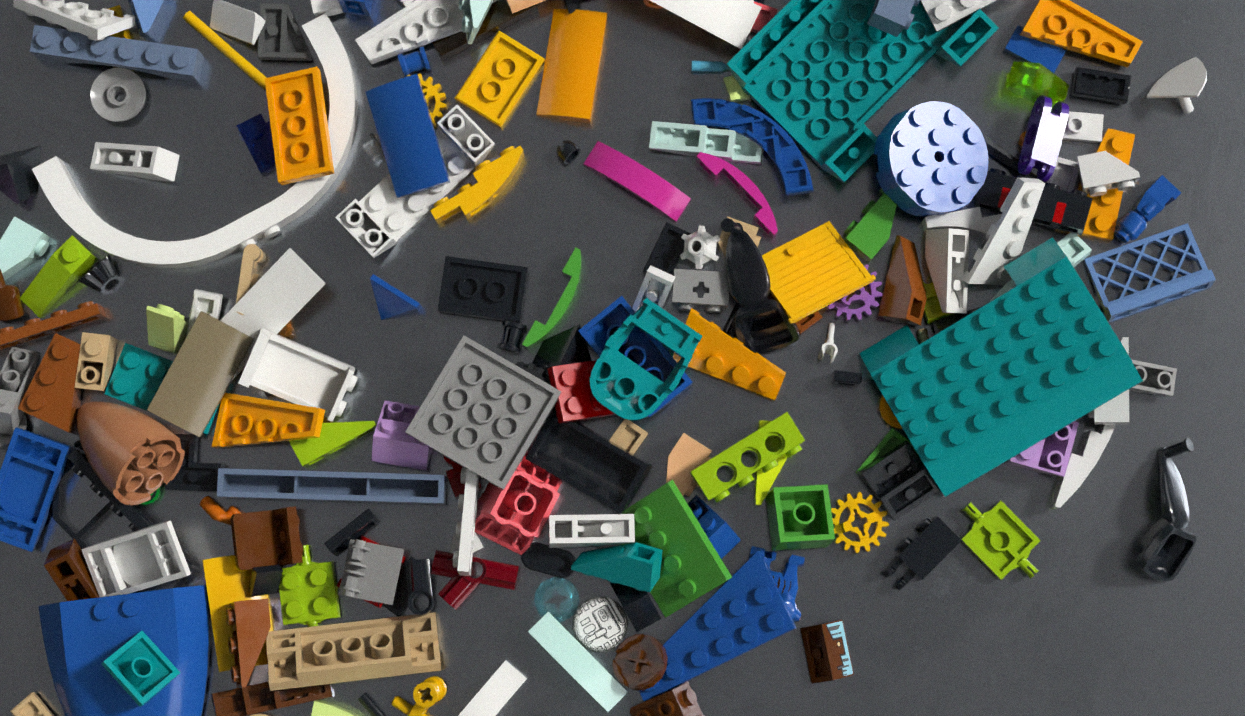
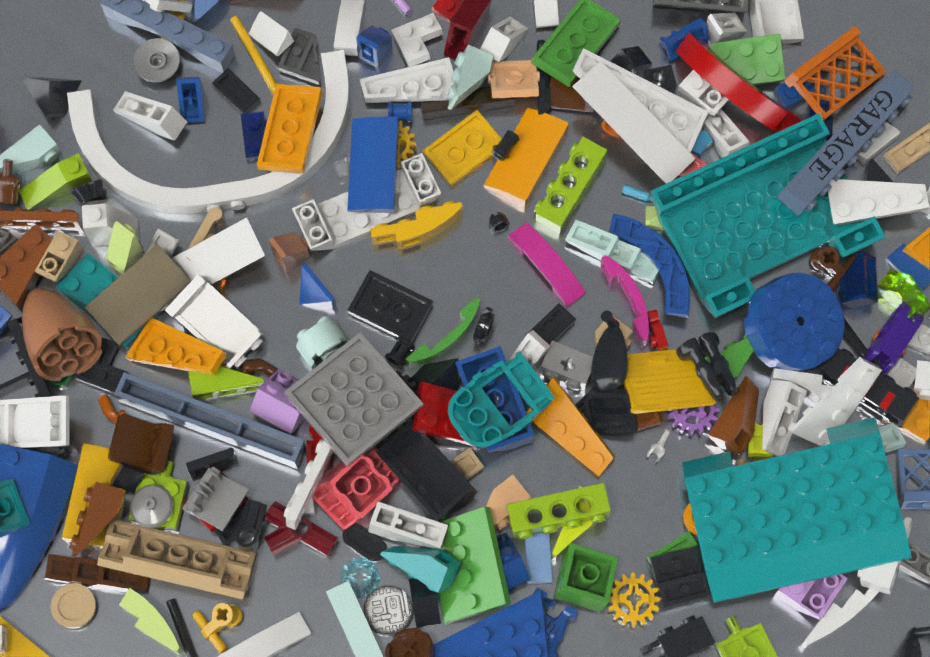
camera: 20 degrees right, 10 degrees down
white rock [680,225,721,269] -> none
black tile [831,370,863,387] -> none
none -> white slope [82,199,140,247]
none -> light grey piece [130,485,173,528]
none -> blue slope [176,77,205,123]
none -> black tile [212,68,261,116]
none -> reddish brown arm [240,358,278,377]
none -> nougat slope [269,232,310,273]
none -> light aqua brick [296,316,350,370]
none -> black gear [473,307,495,345]
none -> black pin [492,130,519,161]
none -> light blue tile [525,533,552,584]
none -> lime brick [534,137,607,234]
none -> red plate [647,309,669,351]
none -> black piece [676,332,738,402]
none -> reddish brown piece [810,247,859,291]
none -> clear blue slope [838,252,878,308]

